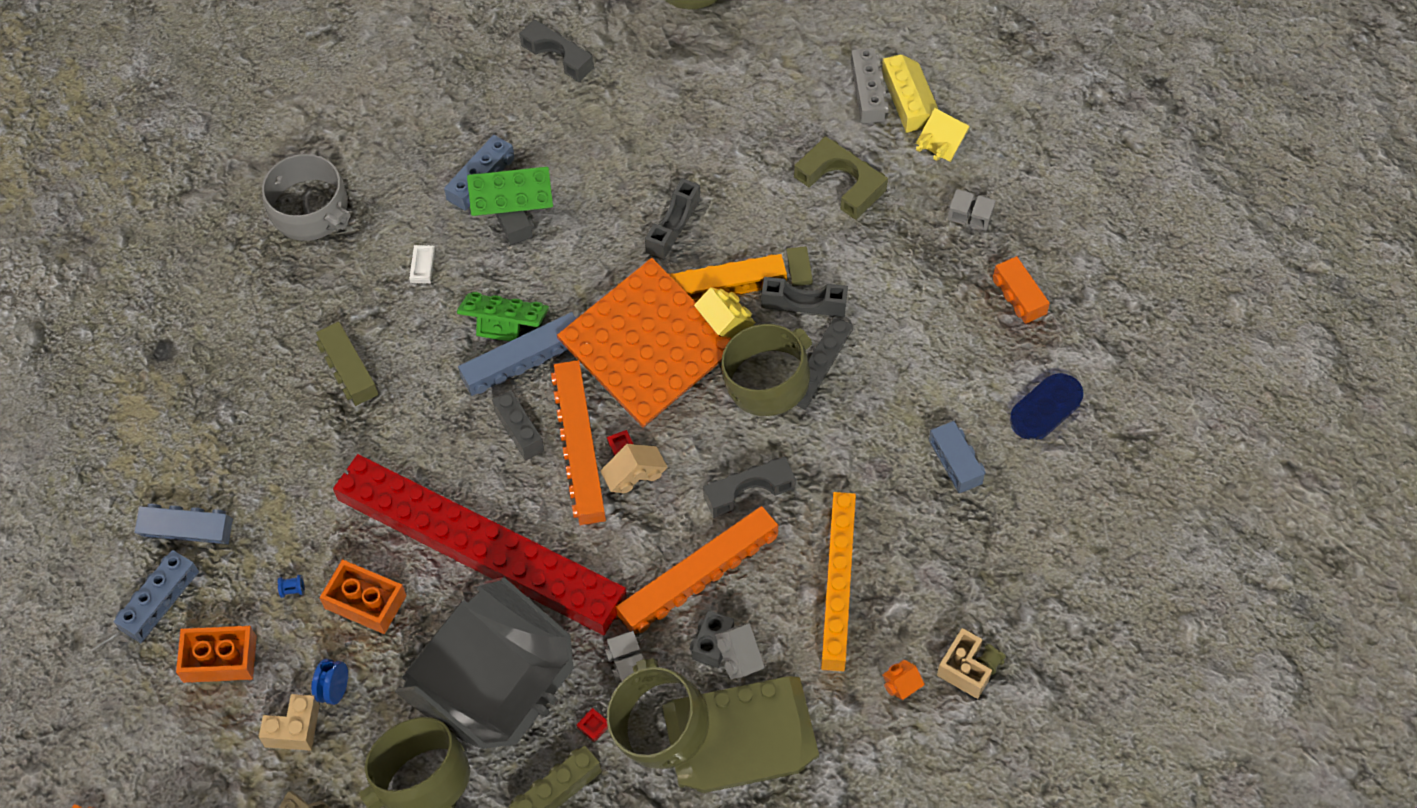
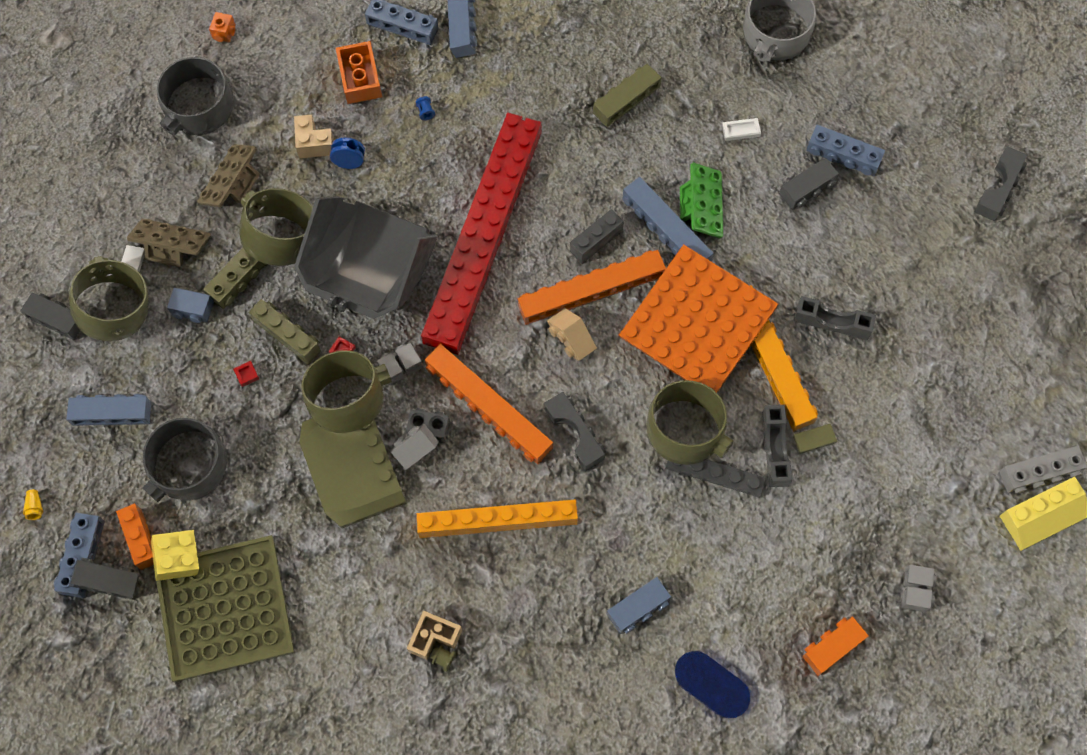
camera: 80 degrees right, 10 degrees up
orange brick [319,559,407,634] -> none
bright green bracket [467,167,553,216] -> none
red plate [607,430,633,456] -> none
light yellow brick [694,287,756,339] -> none
olive arch [794,136,888,220] -> none
orange brick [882,659,925,700] -> none
light yellow plate [915,108,970,162] -> none

